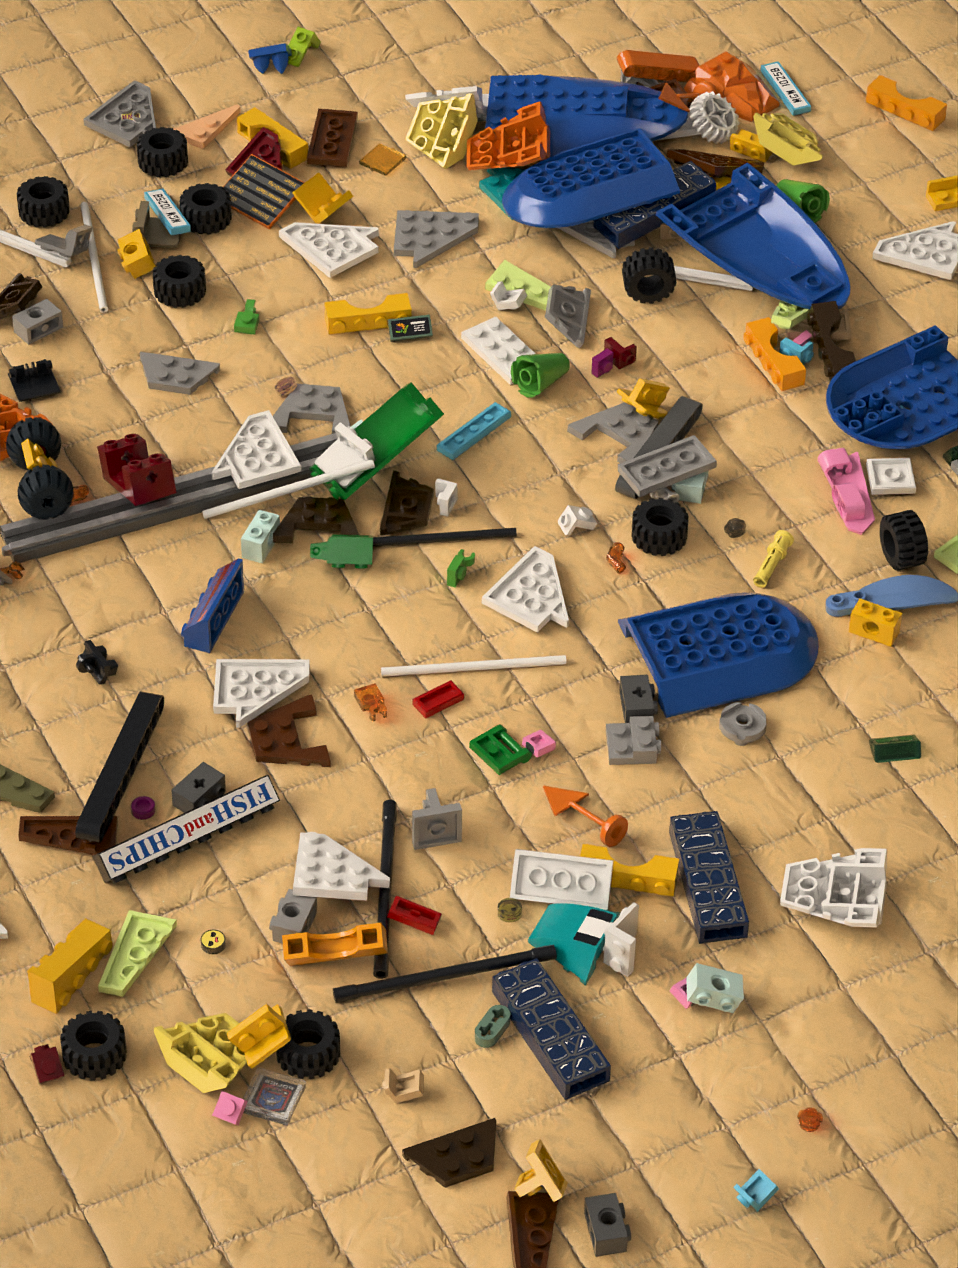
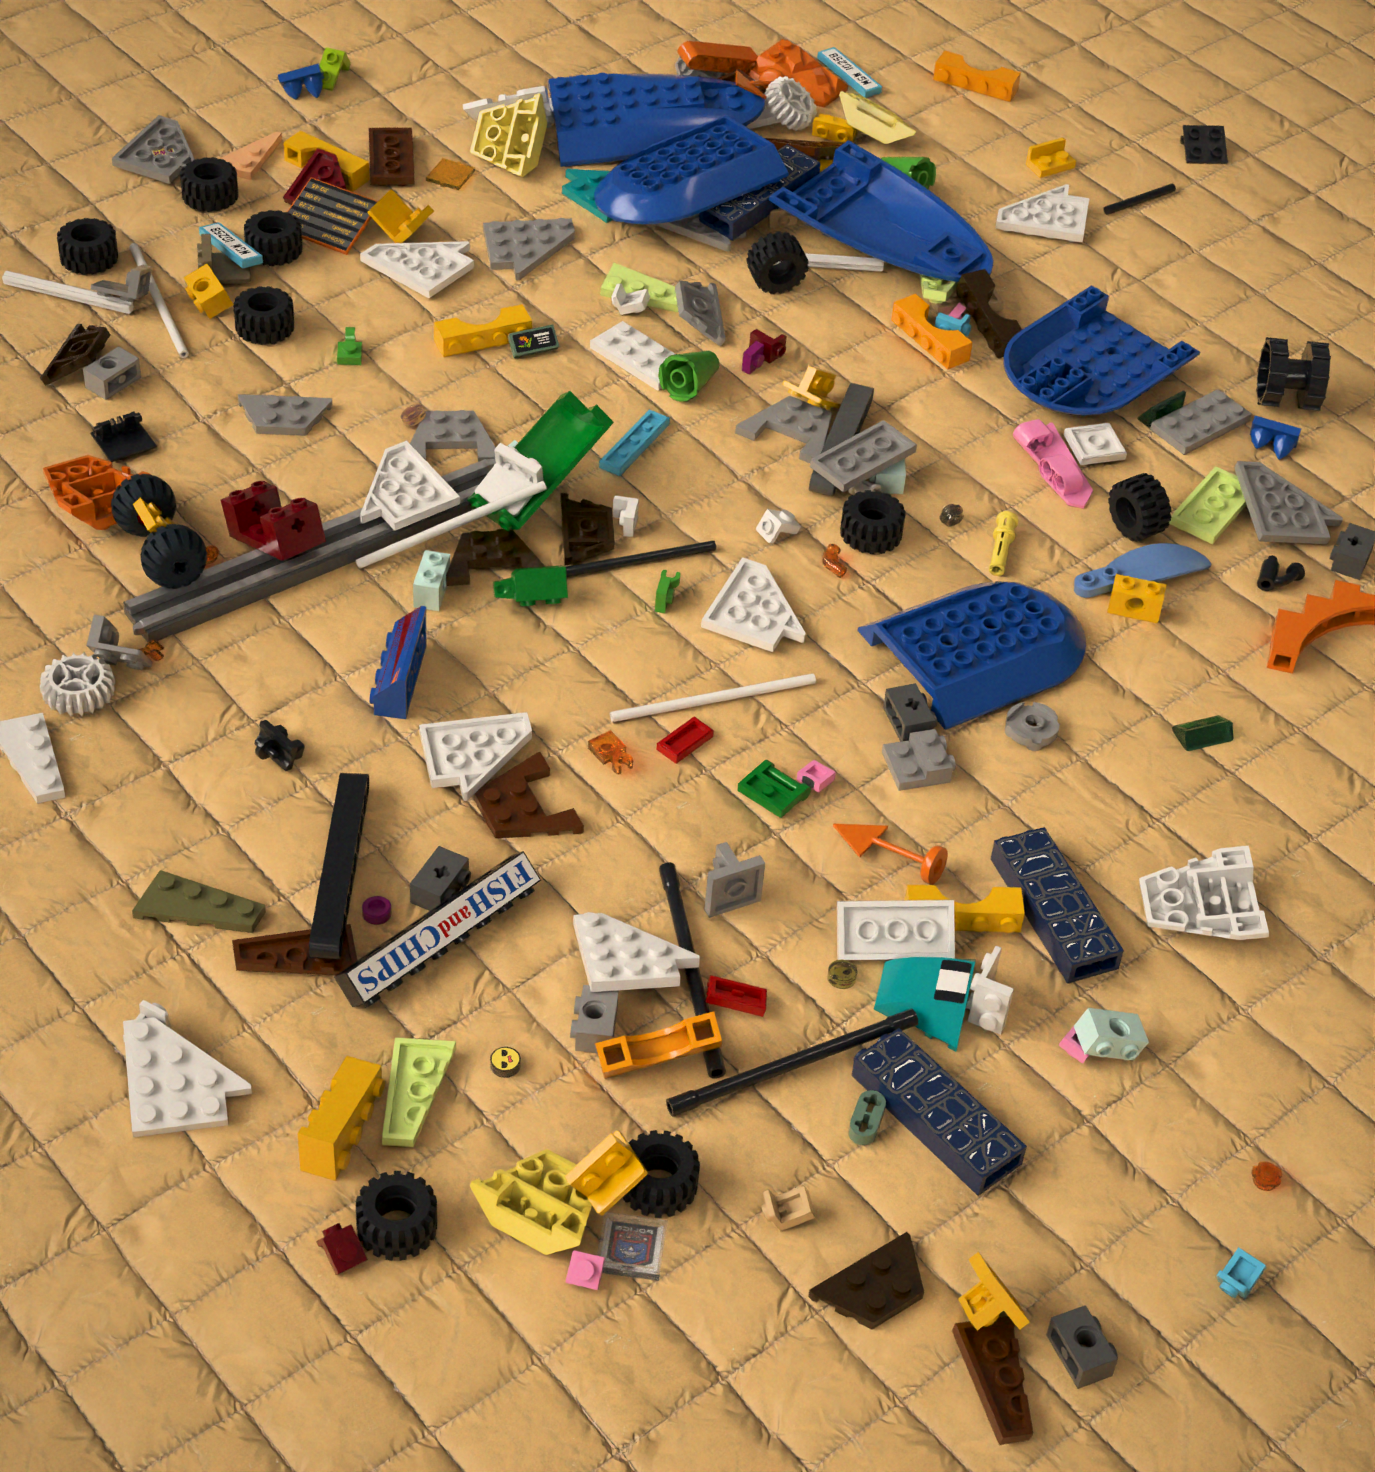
camera: 15 degrees left, 0 degrees up
orange wedge [467,101,550,170] -> none

